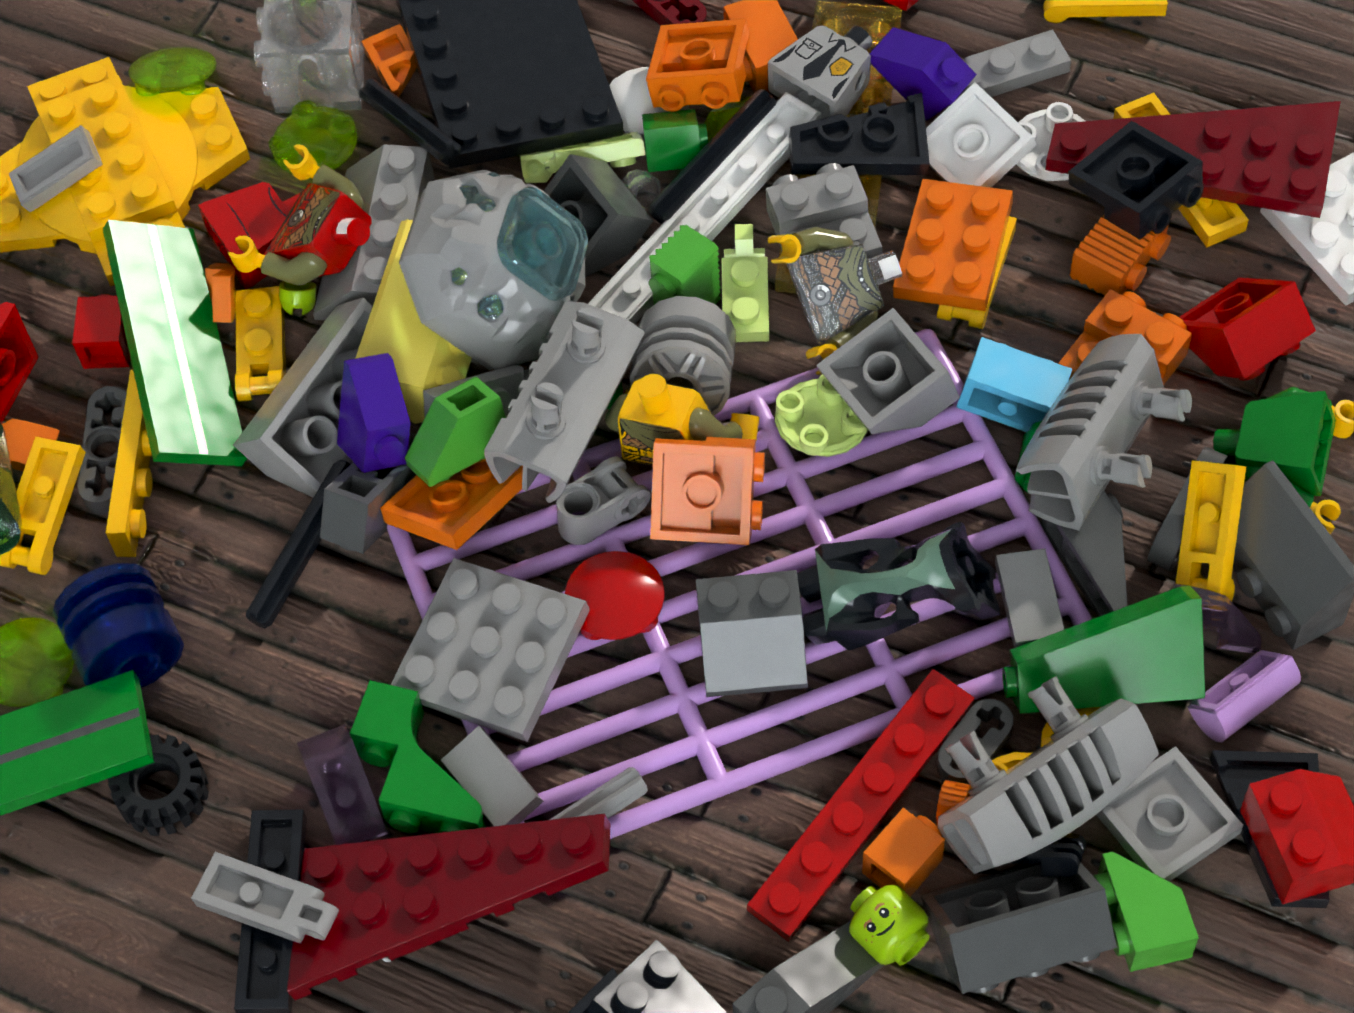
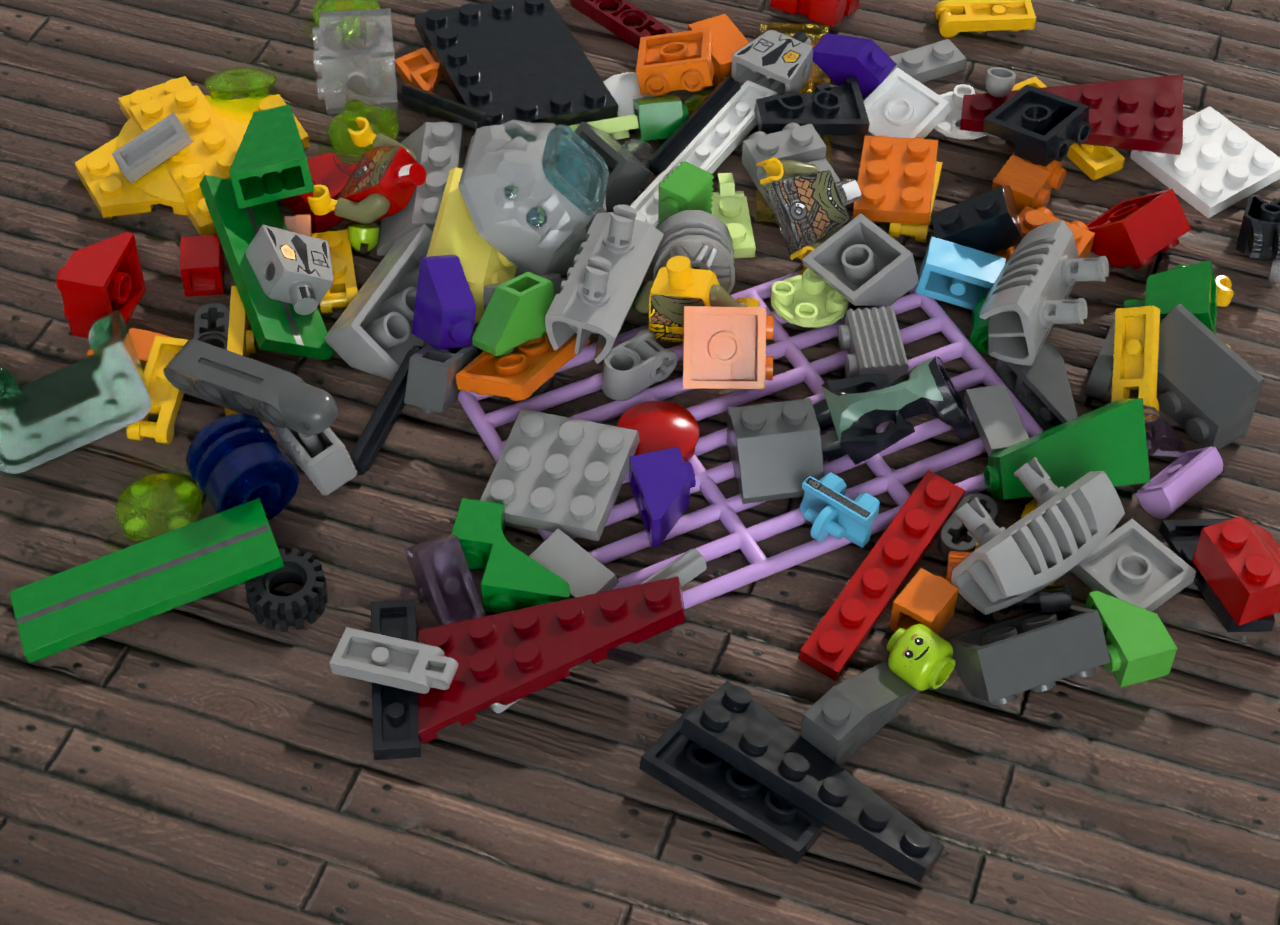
camera: 10 degrees left, 10 degrees down
none -> dark grey piece [163,339,339,436]
none -> green slope [229,104,314,209]
none -> light grey torso [245,224,333,315]
none -> light grey brick [273,424,357,495]
none -> dark purple slope [629,447,696,547]
none -> medium azure hips [800,472,880,548]
none -> light grey brick [838,306,909,391]
none -> black slope [931,185,1023,254]
none -> light grey hinge [985,67,1016,98]

